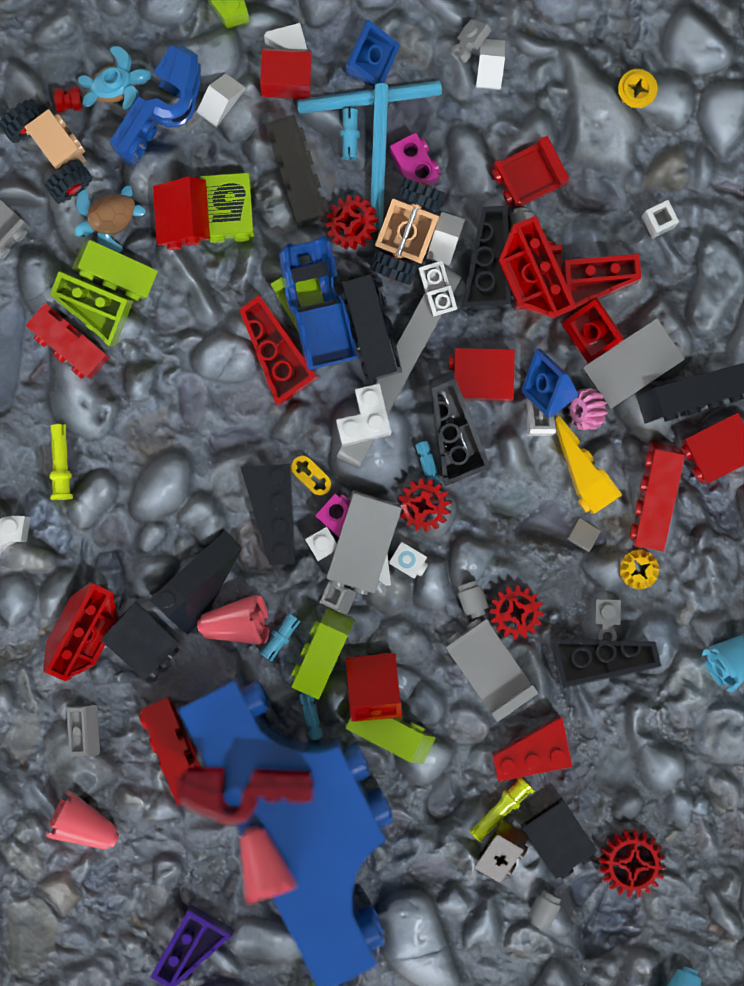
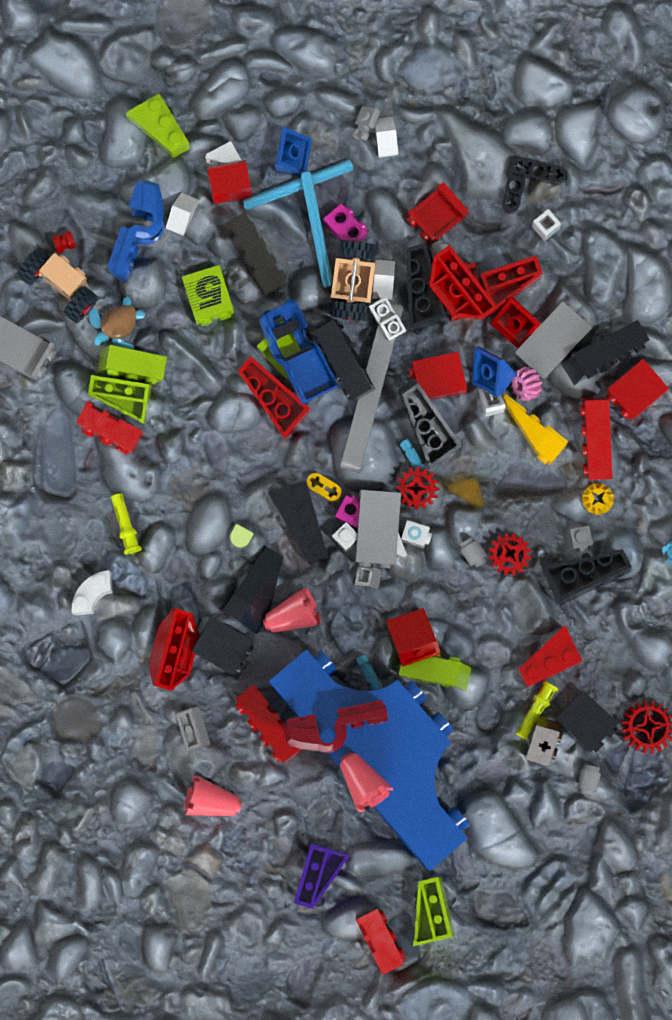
camera: 10 degrees left, 5 degrees down
medium azure animal [78,46,151,111] -> none
red brick [153,176,210,250] -> none
medium azure pin [259,612,301,662] -> none
lime wedge [291,607,355,700] -> none
red gear [325,195,379,250] -> none
white brick [336,384,391,447] -> none
medium azure pin [340,108,360,160] -> none
light grey panel [445,618,538,722] -> none
light grey slope [567,518,601,552] -> none
yellow gear [618,69,658,109] -> none
none -> yellowish green tile [230,524,254,548]
none -> clear yellow slope [447,477,485,510]
none -> black beam [502,157,566,214]

